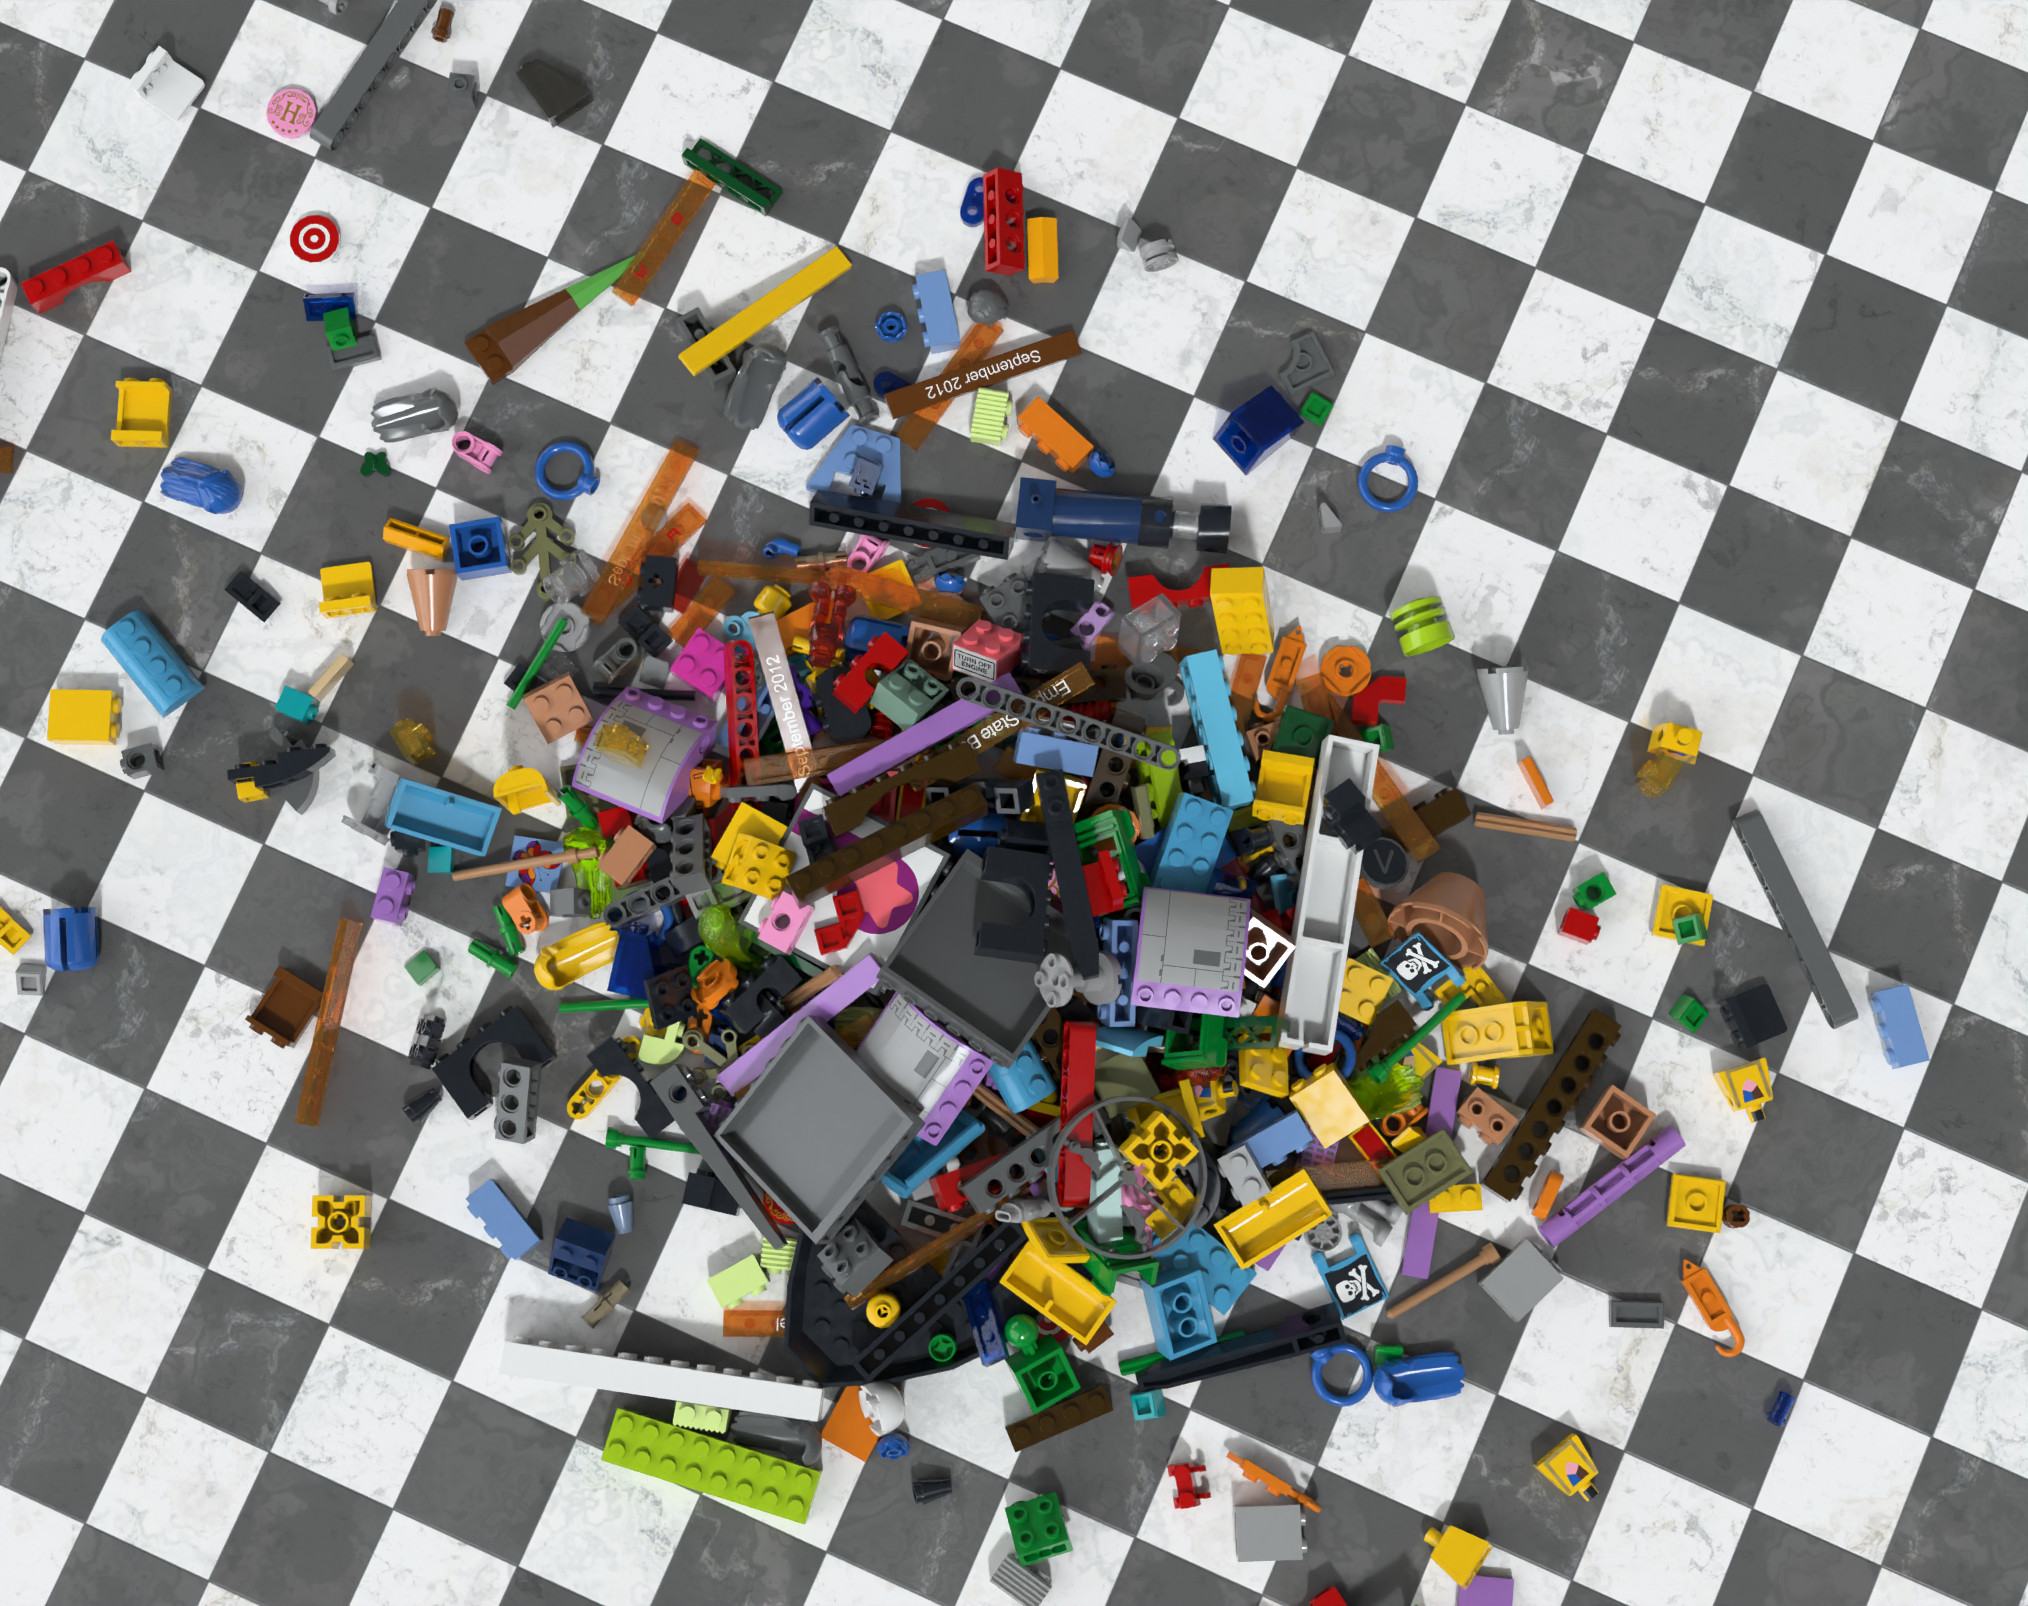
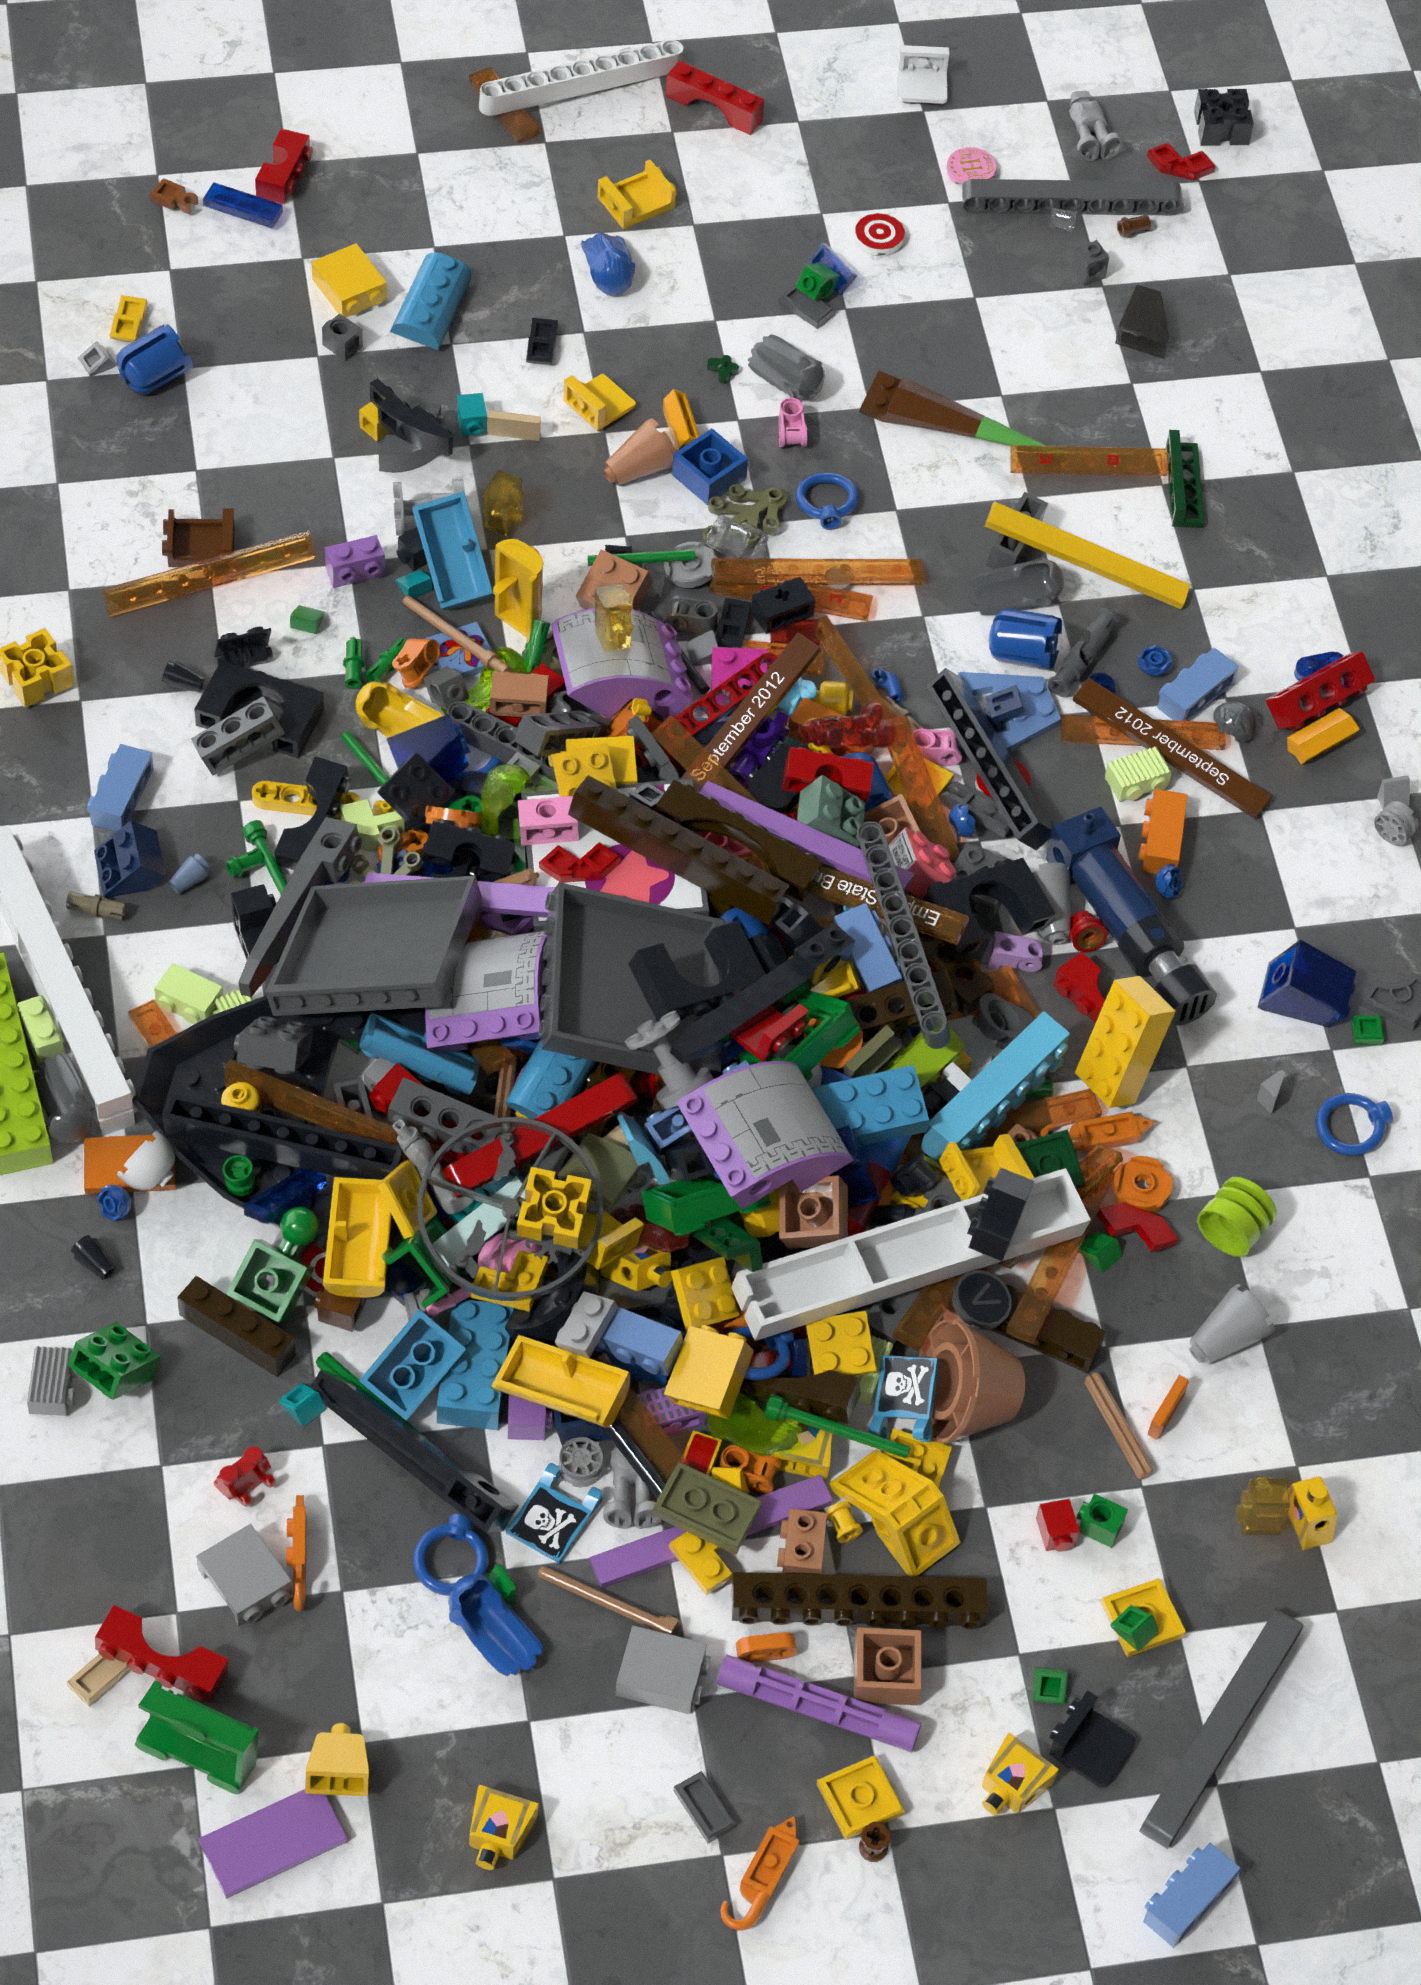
camera: 50 degrees right, 25 degrees down
clear brick [1118,593,1182,667] -> none

